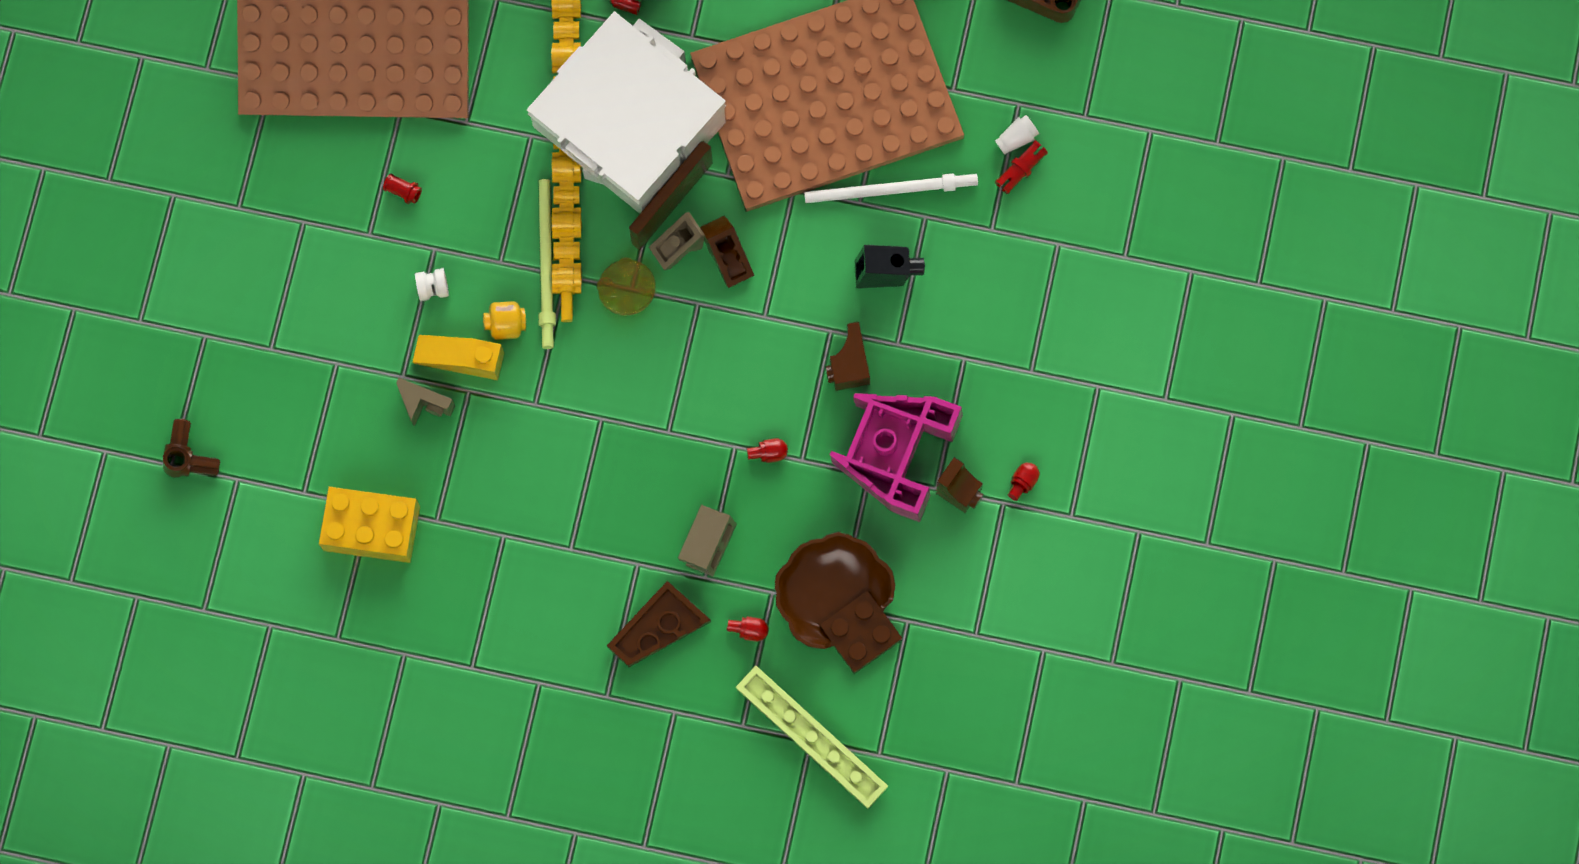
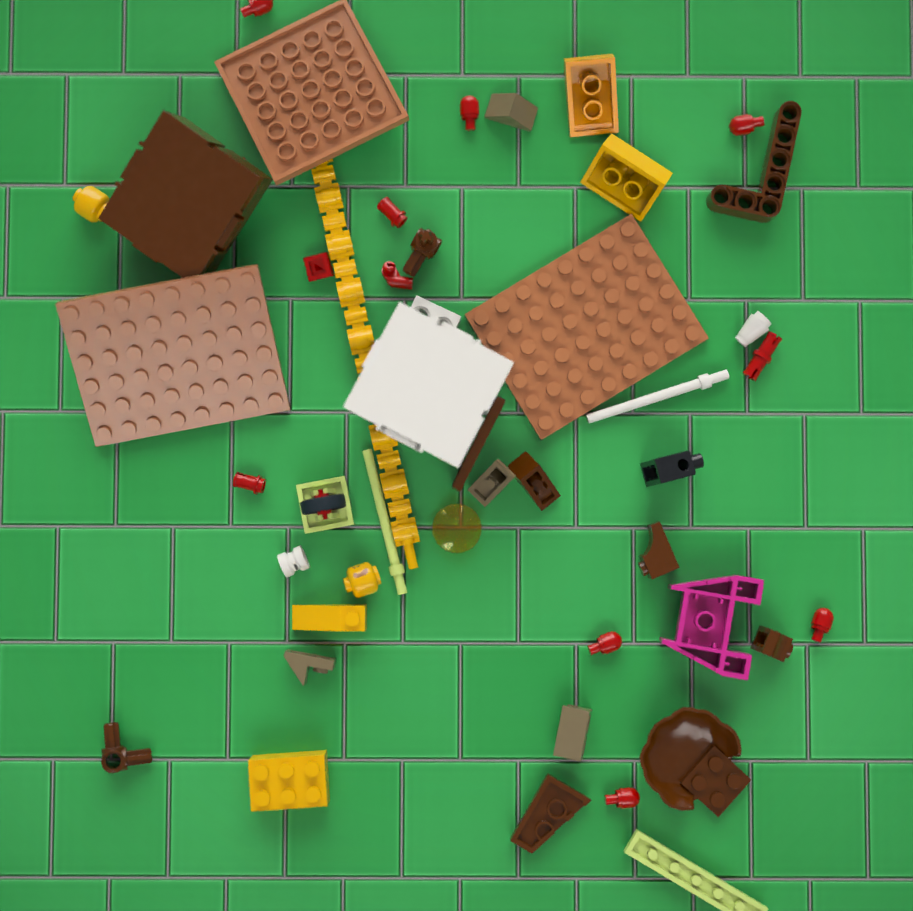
camera: 20 degrees left, 10 degrees up
none -> yellowish green plate [296,476,355,534]

